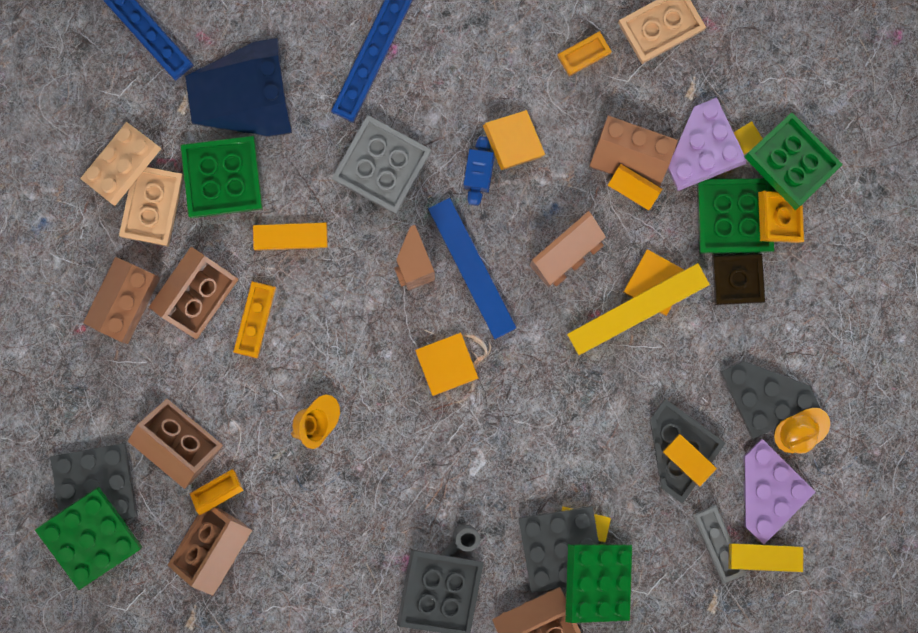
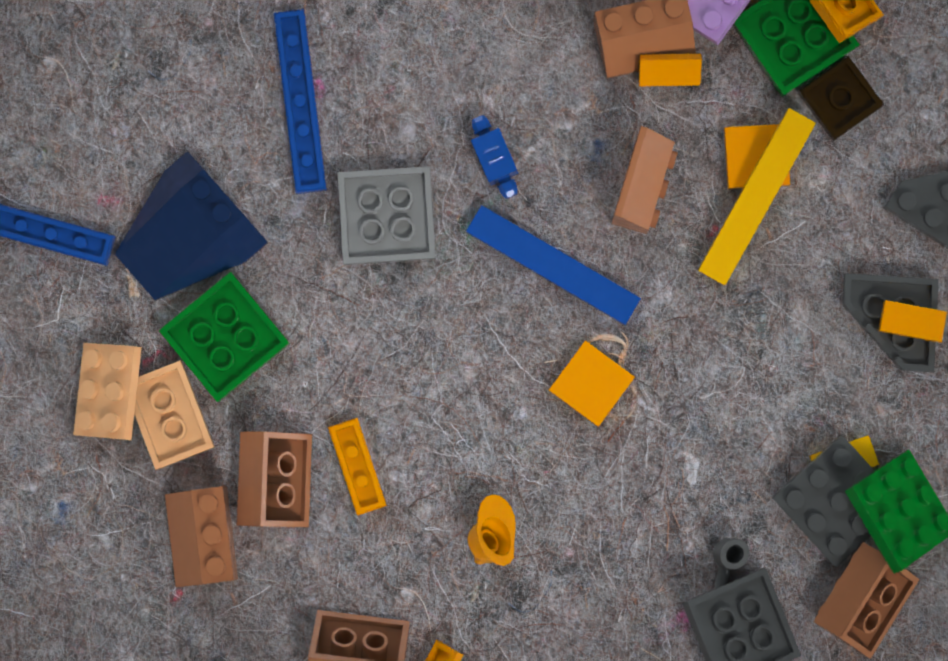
camera: 25 degrees left, 0 degrees up
light orange tile [253,223,328,251] -> none
nougat slope [394,225,435,291] -> none
light orange tile [483,110,545,170] -> none

